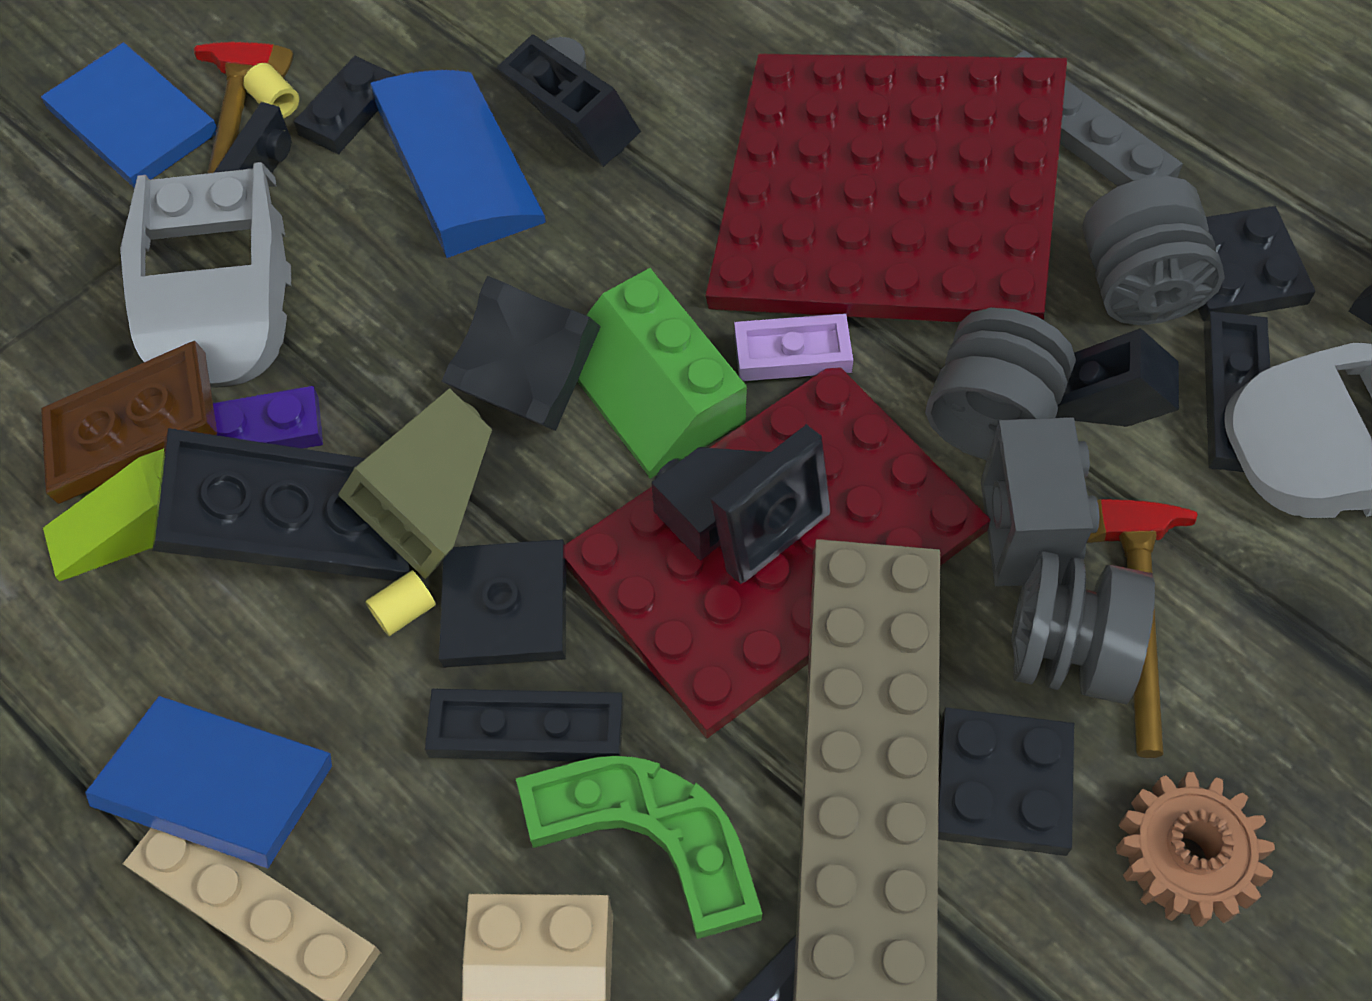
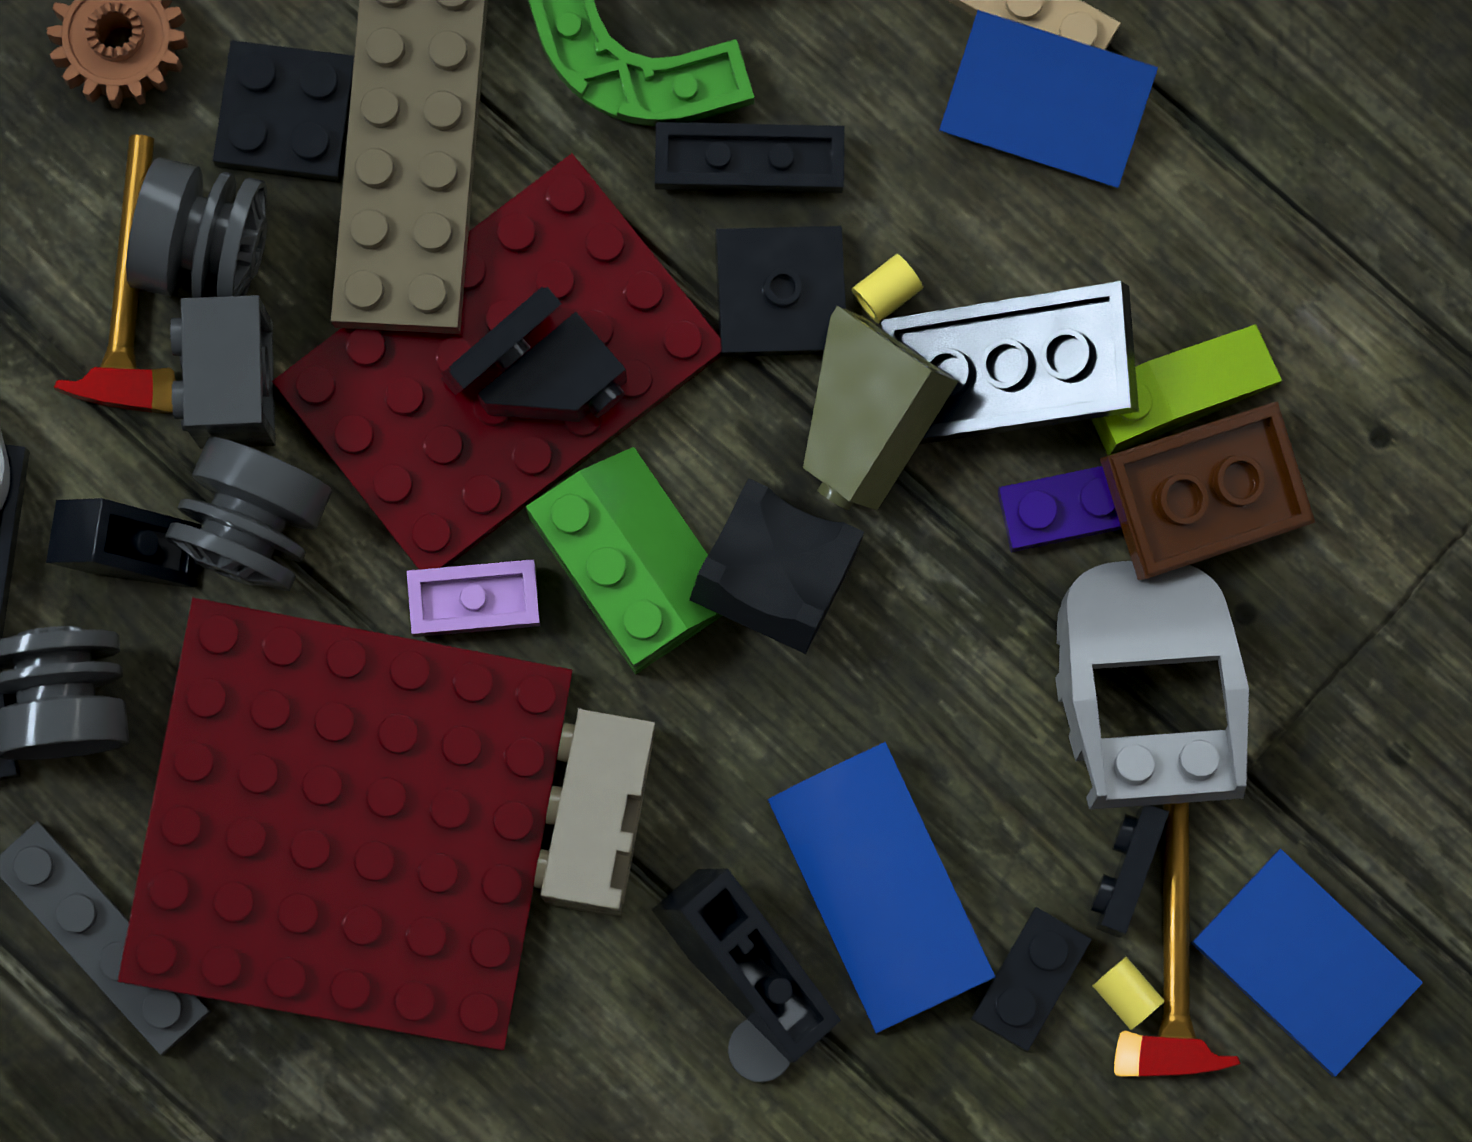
camera: 175 degrees right, 20 degrees up
none -> dark tan wedge [534,709,656,918]

